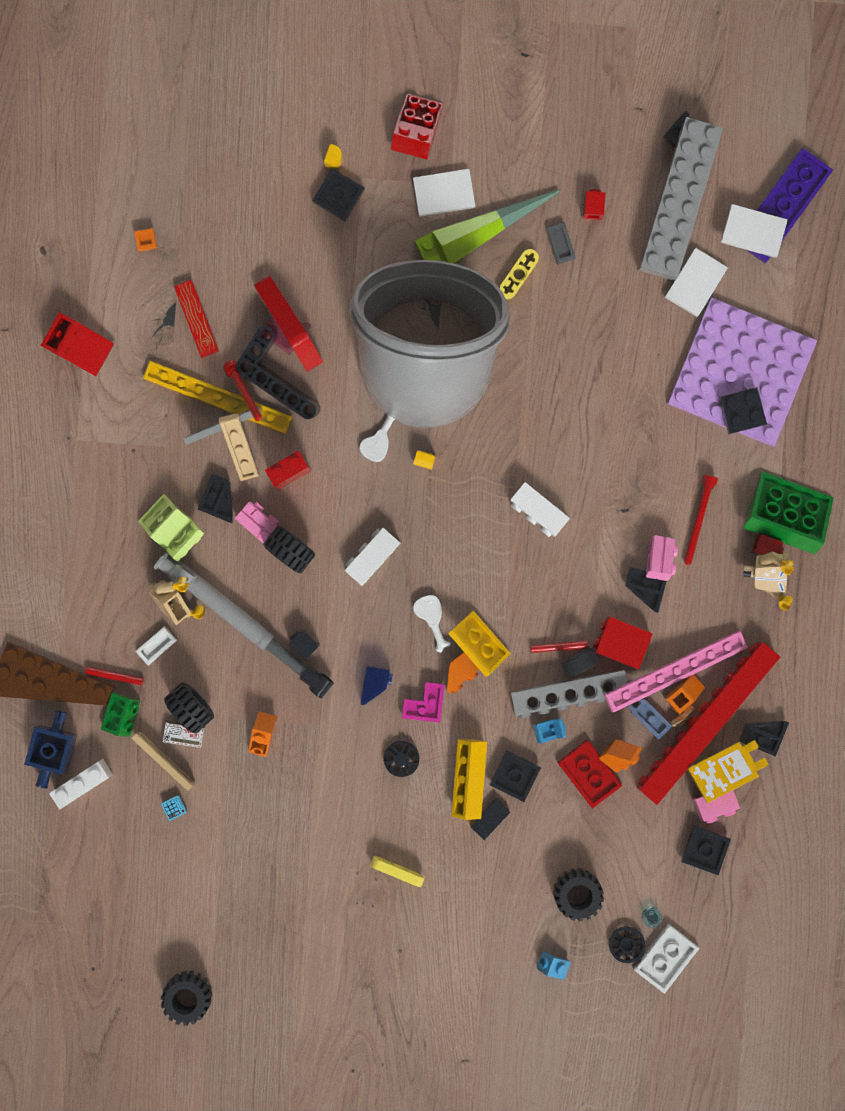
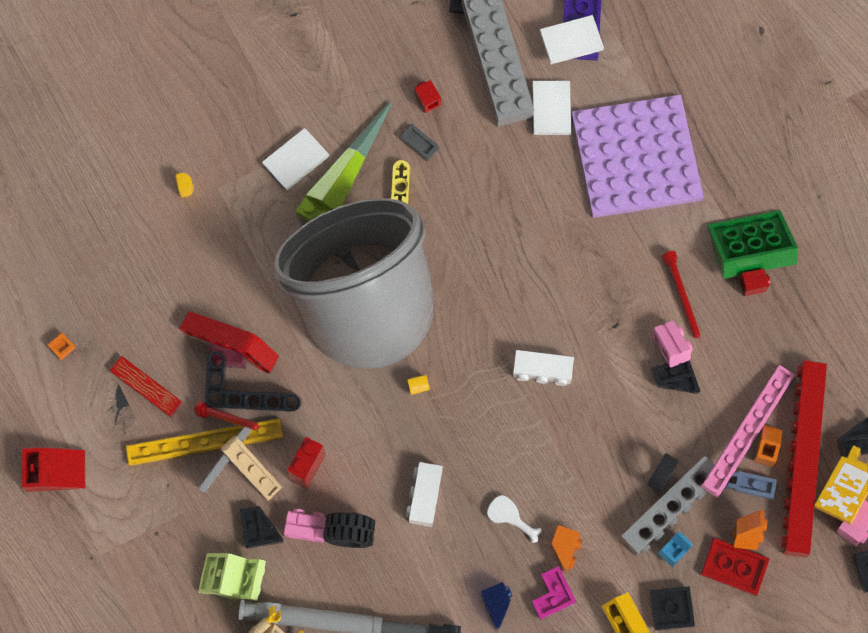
camera: 25 degrees left, 15 degrees down
black brick [289,630,320,660] -> none
black plate [312,168,365,222] -> none
white piece [359,415,395,462] -> none
red slope [391,94,443,160] -> none
yellow plate [448,610,511,677] -> none
red bar [530,641,589,653] -> none
red brick [592,616,653,669] -> none
tan piece [668,705,694,728] -> none
black plate [719,387,767,435] -> none
tan torso [743,552,795,610] -> none

